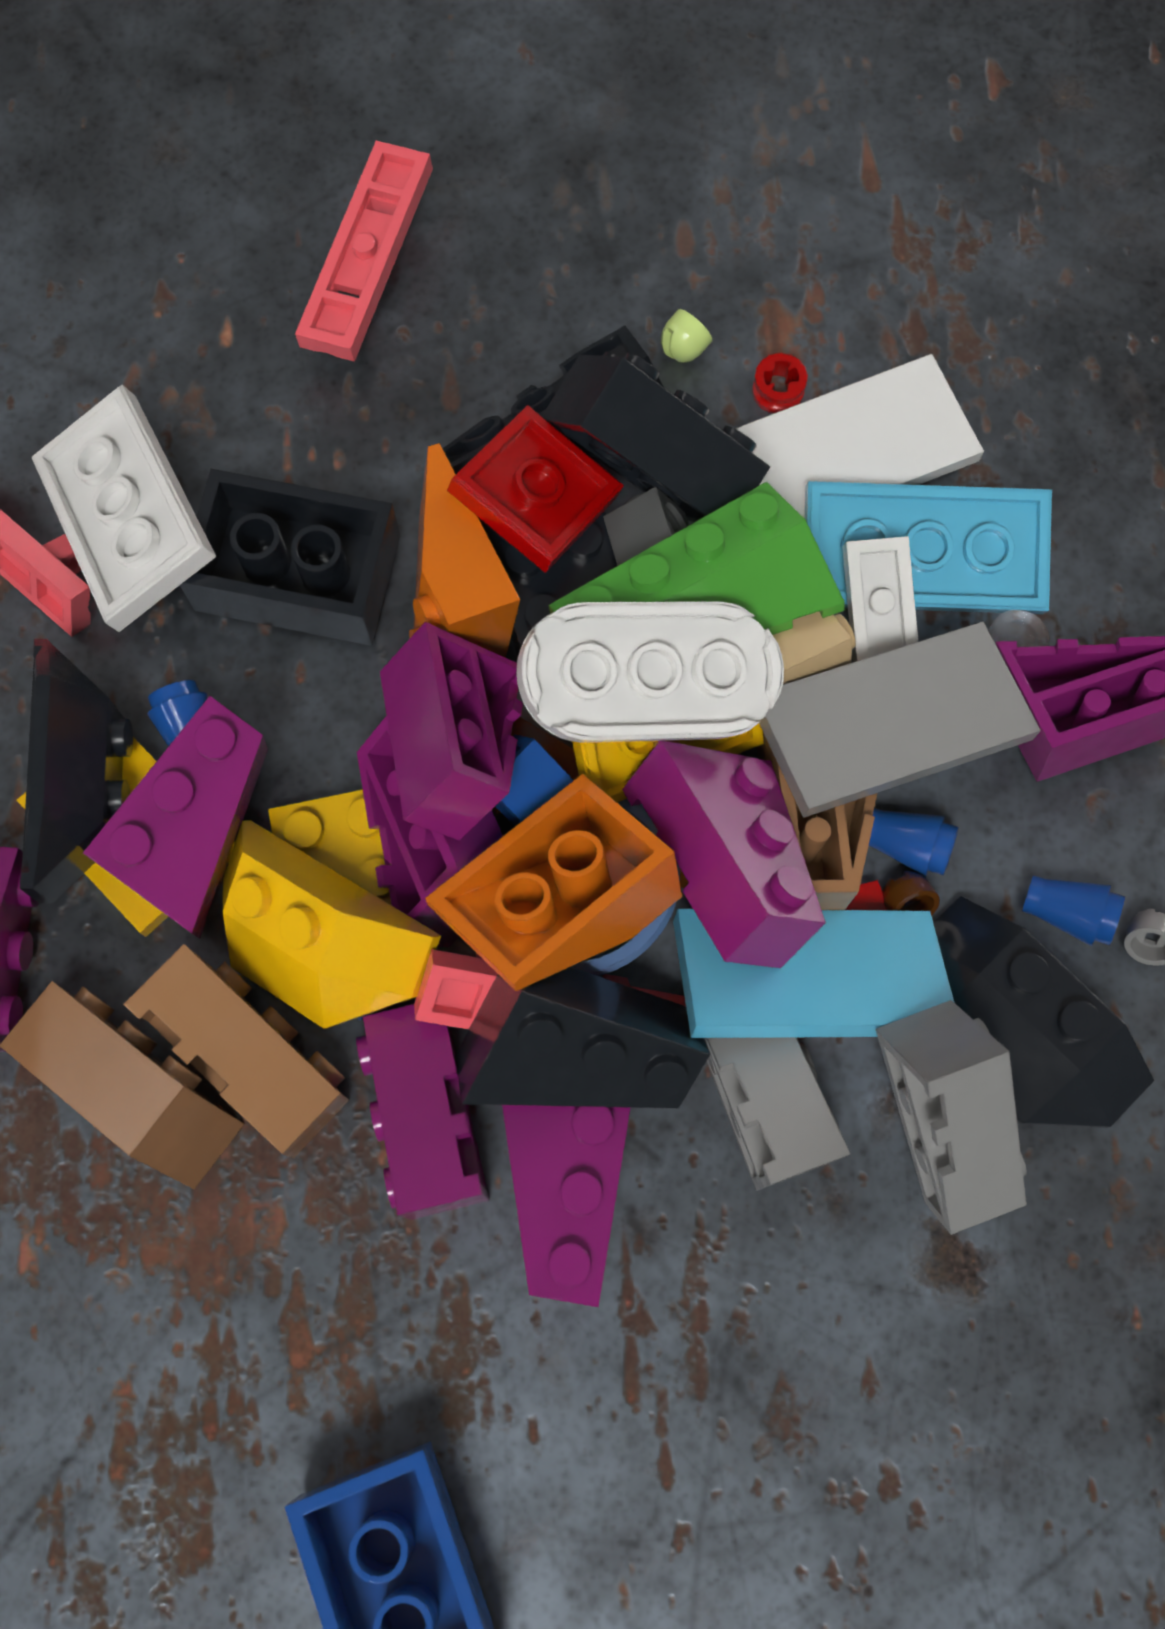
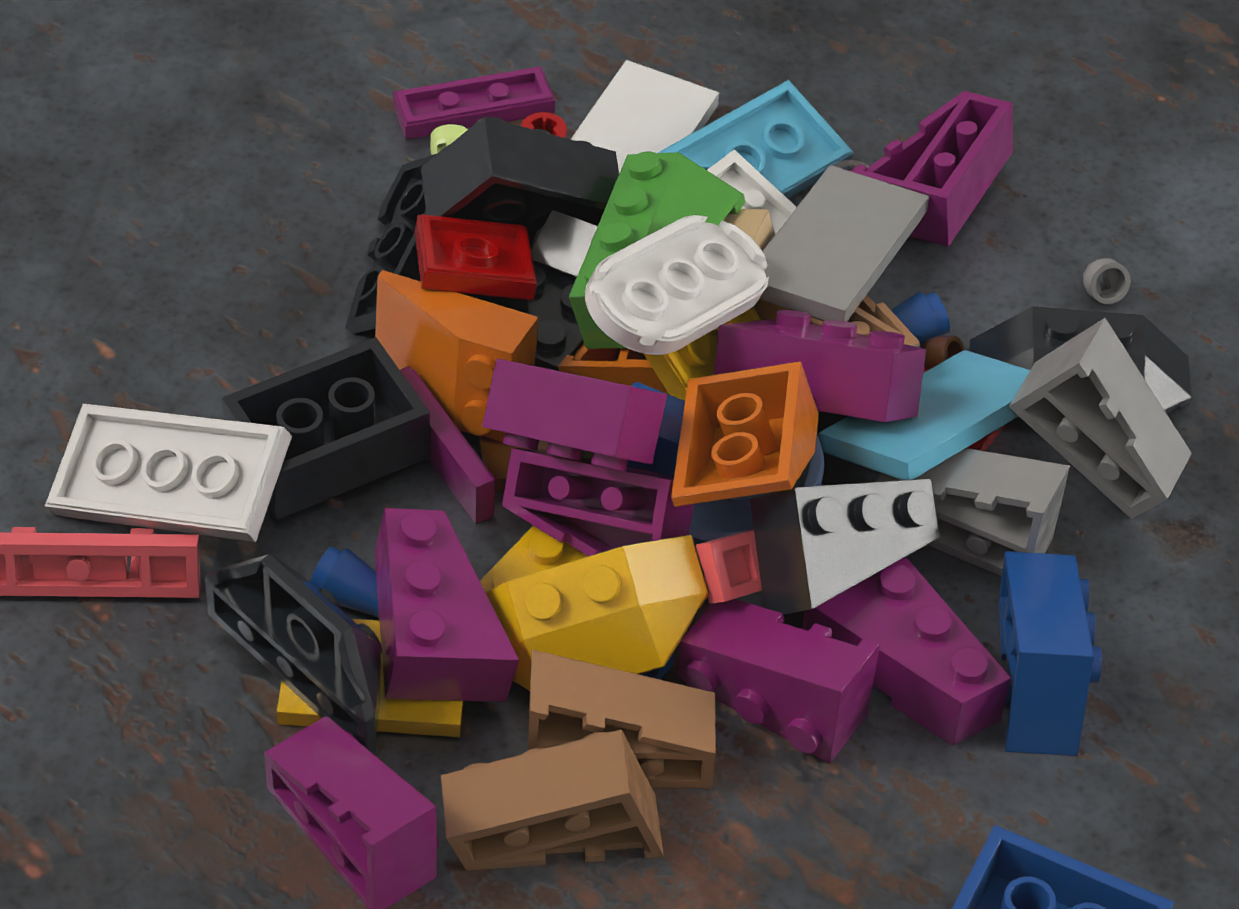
camera: 45 degrees left, 25 degrees down
coral hinge [295,140,433,362] -> none
blue cone [1022,875,1125,947] -> none
none -> magenta tile [393,66,555,140]
none -> magenta tile [400,366,495,524]
none -> blue wedge [998,551,1102,756]

